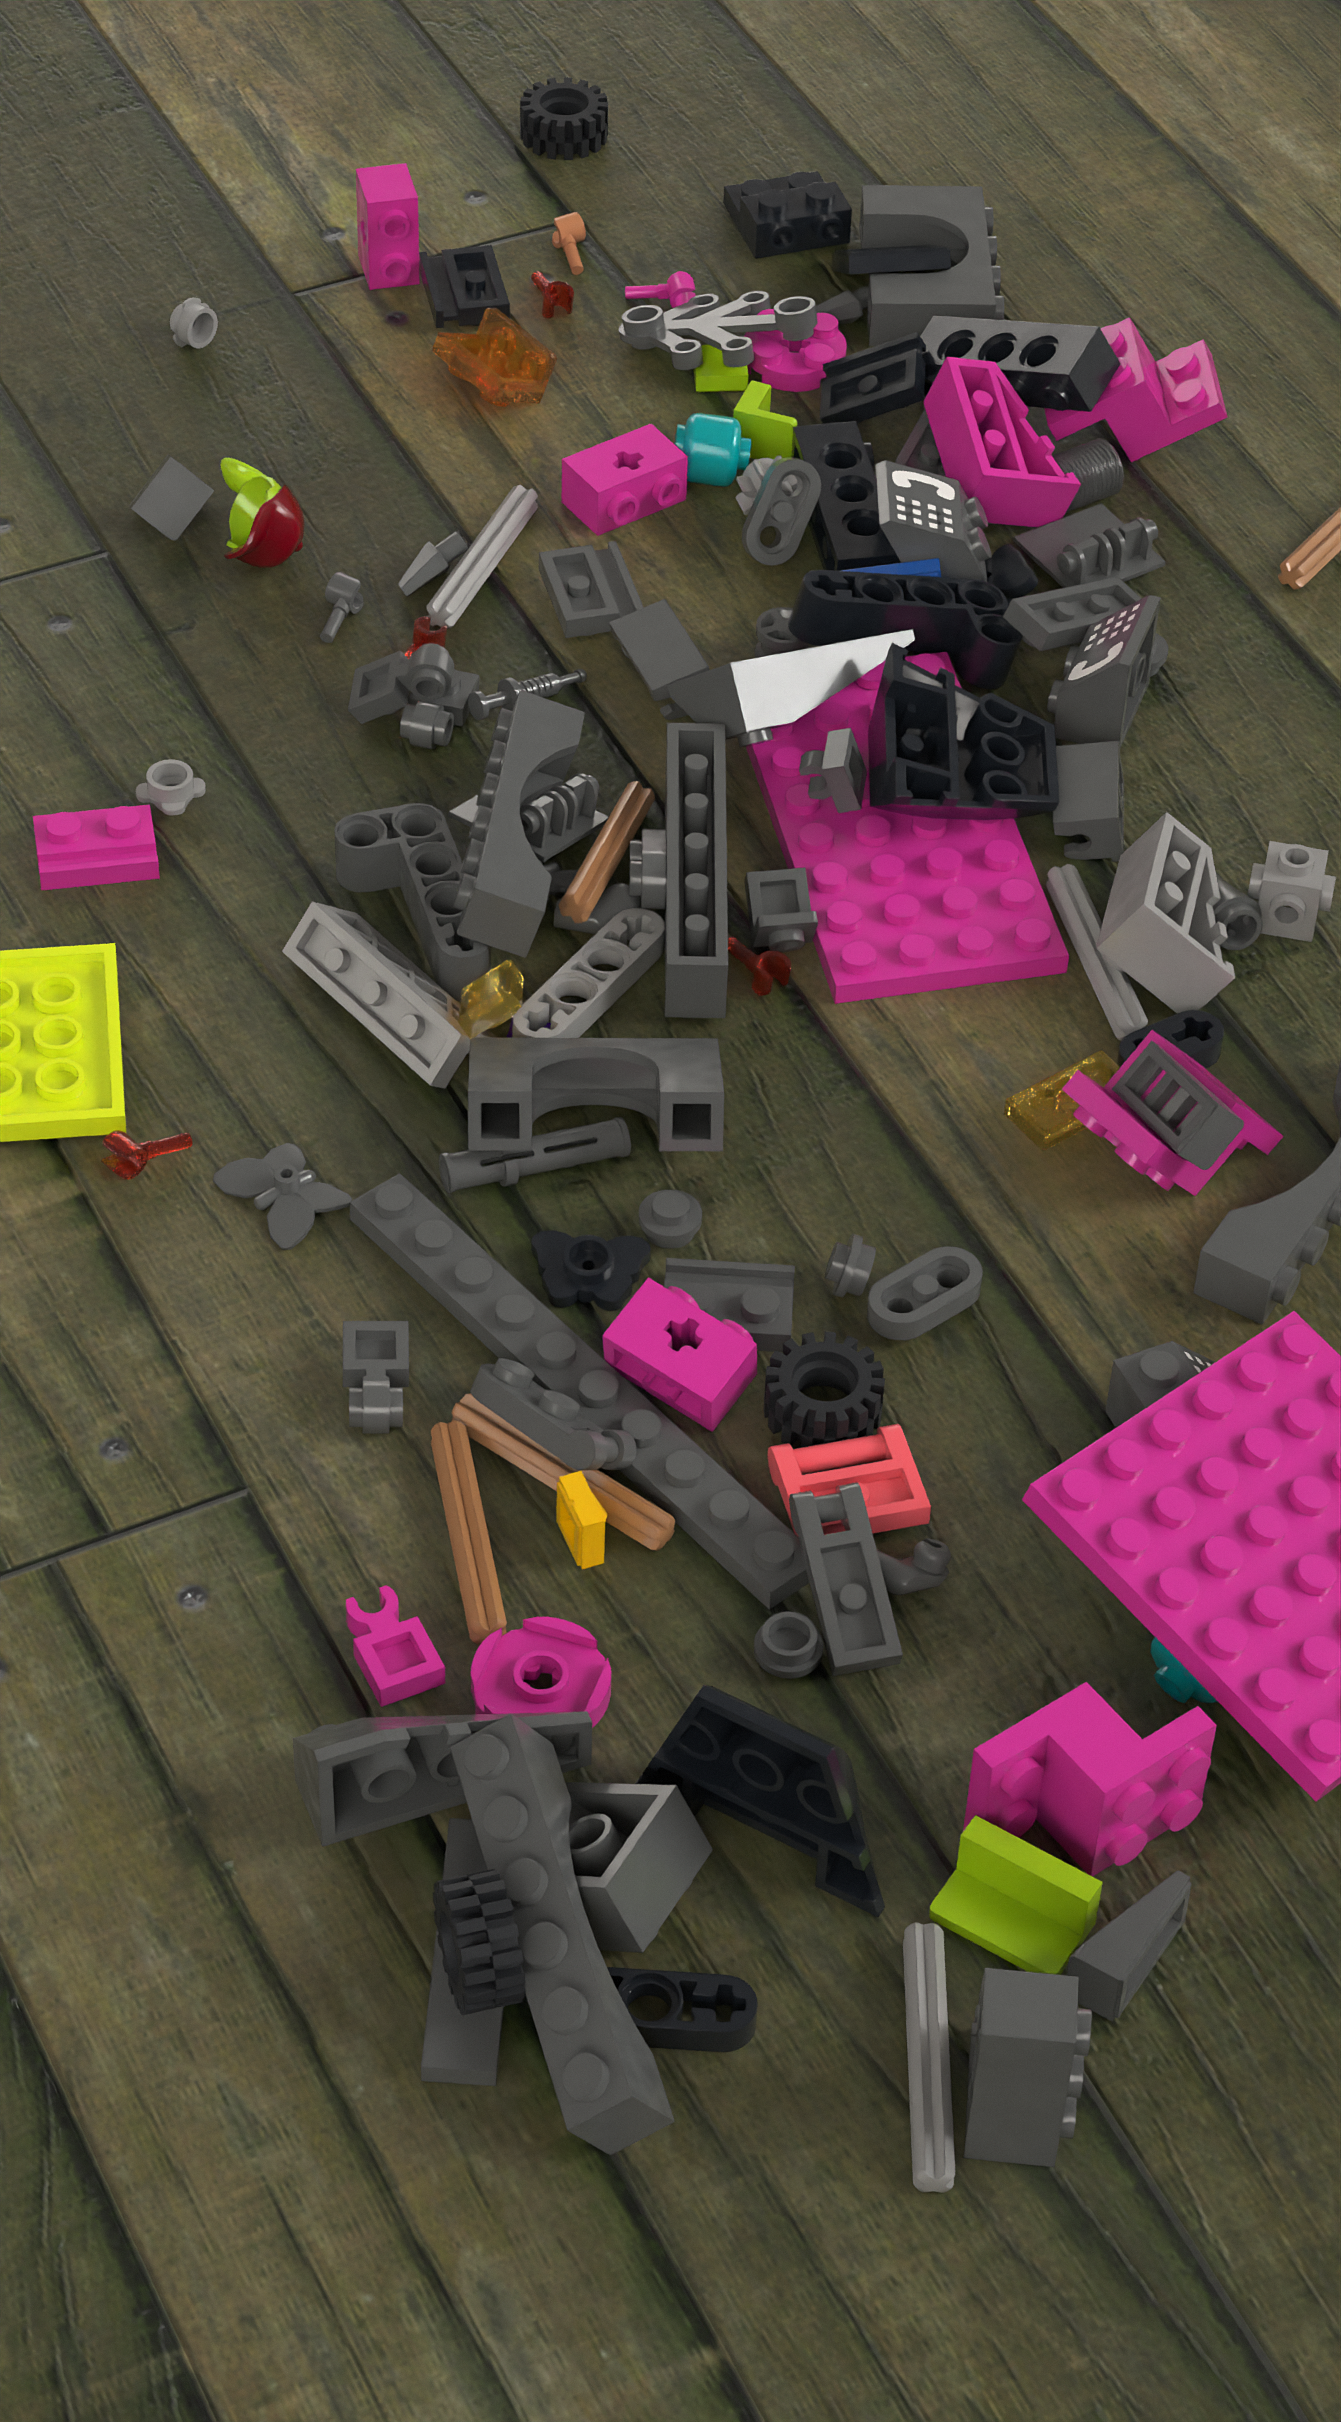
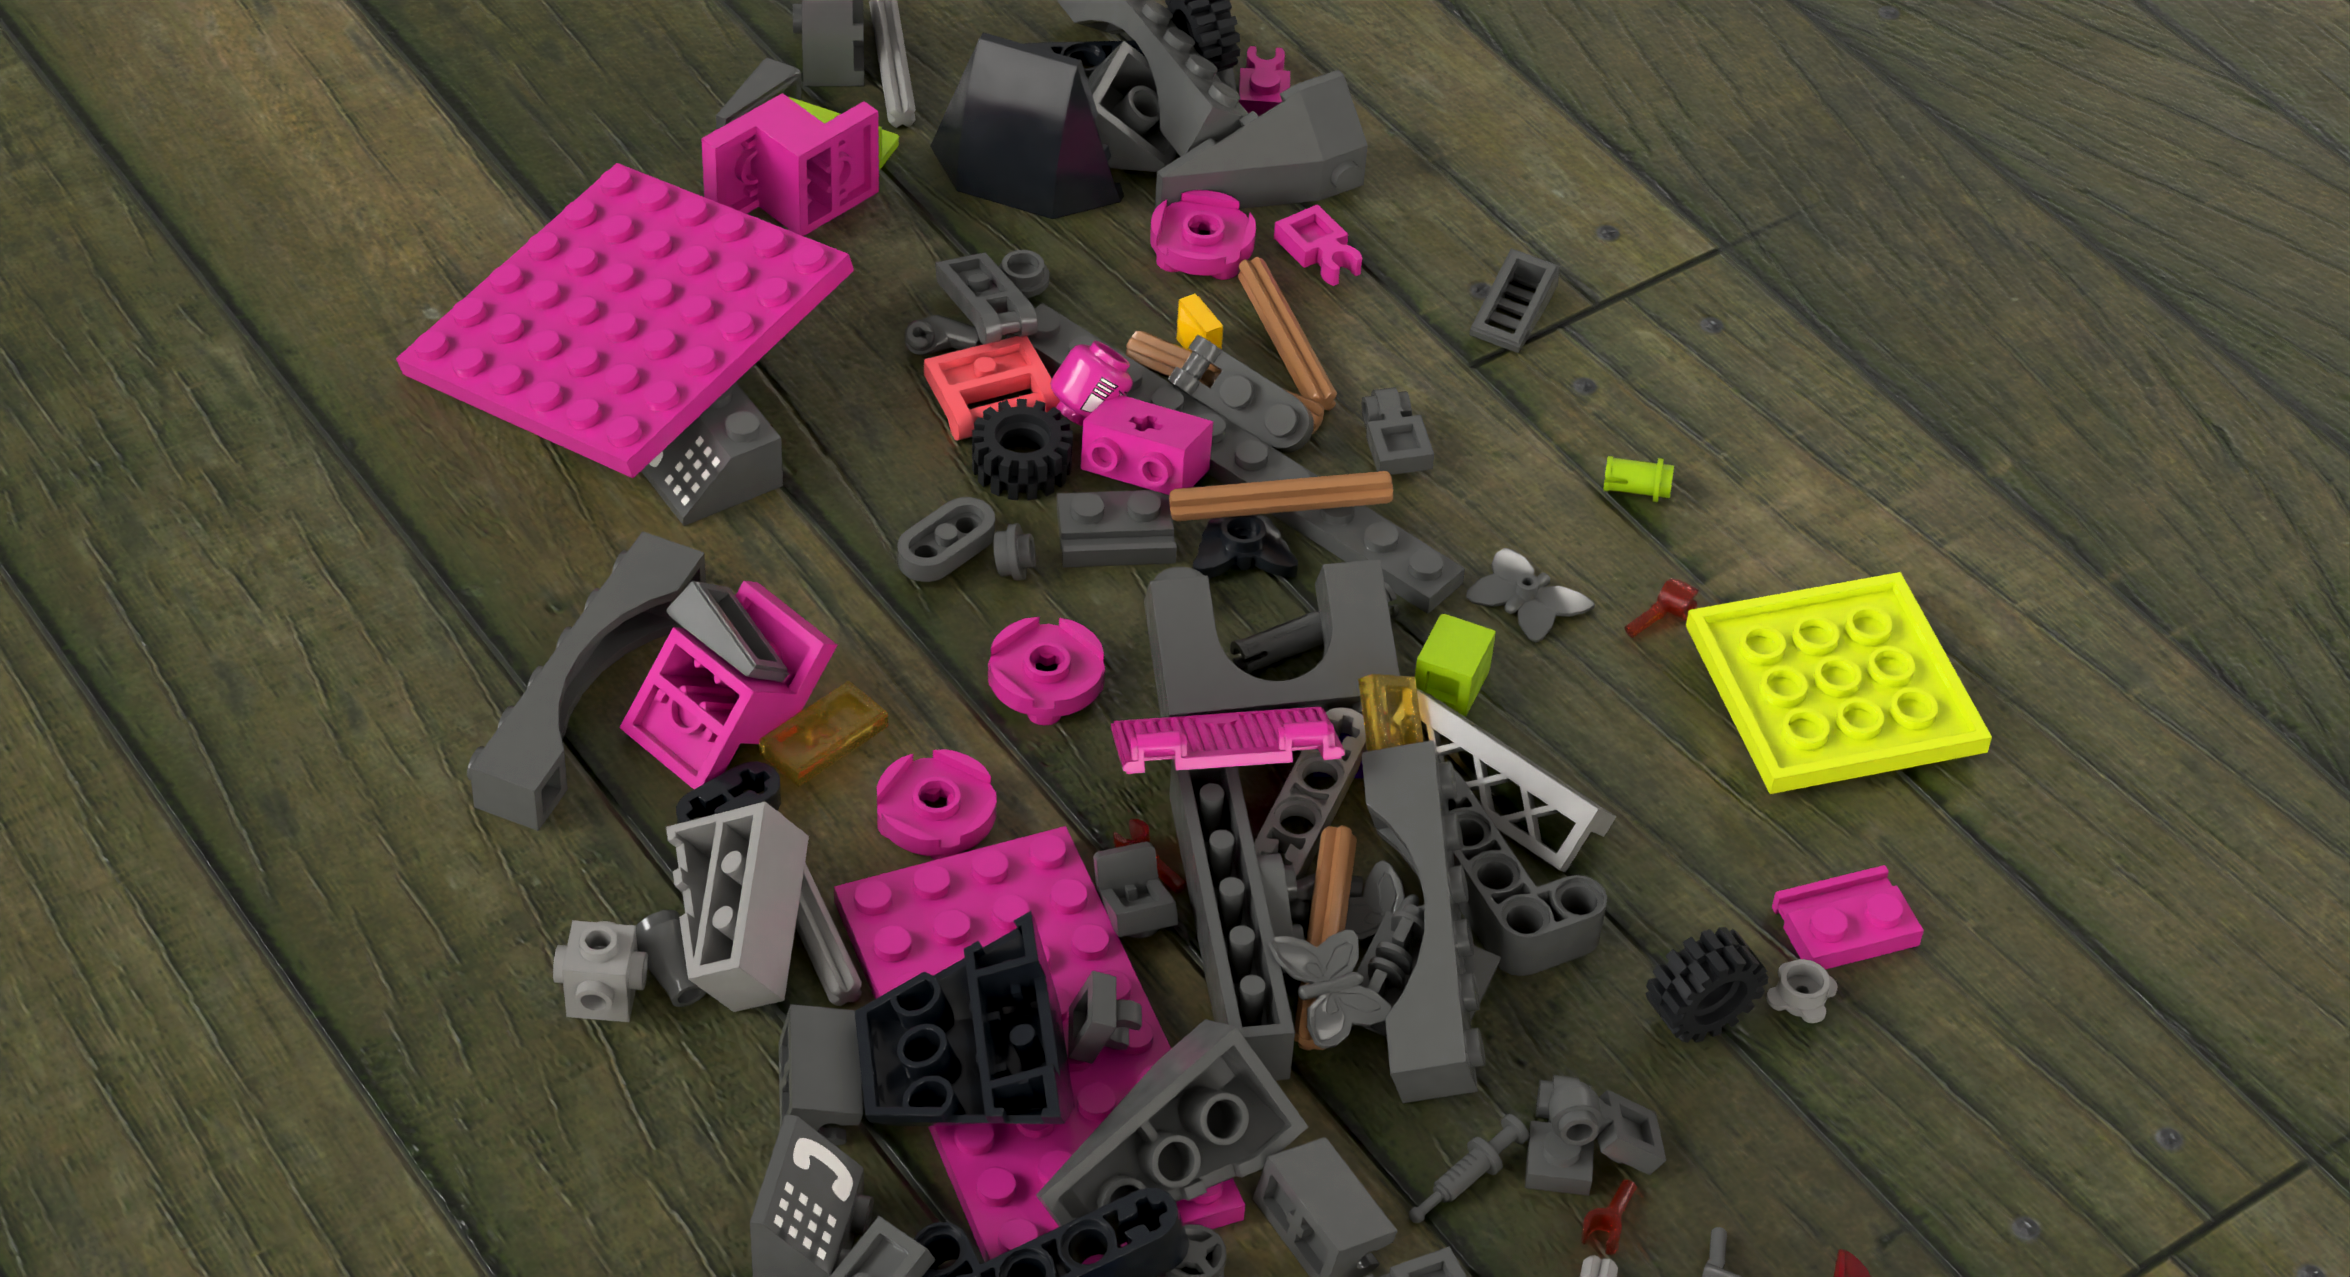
camera: 170 degrees right, 0 degrees up
none -> dark pink plate [877,749,997,860]
none -> dark pink plate [988,617,1105,726]
none -> dark pink head [1050,340,1133,426]
none -> dark pink window [1111,707,1345,774]
none -> medium nougat axle [1169,471,1393,521]
none -> dark pink plate [1238,46,1291,116]
none -> dark grey piece [1268,930,1392,1049]
none -> lime panel [1413,614,1496,717]
none -> dark grey slope [1469,248,1560,353]
none -> lime pin [1603,455,1674,502]
none -> black tyre [1645,927,1769,1043]

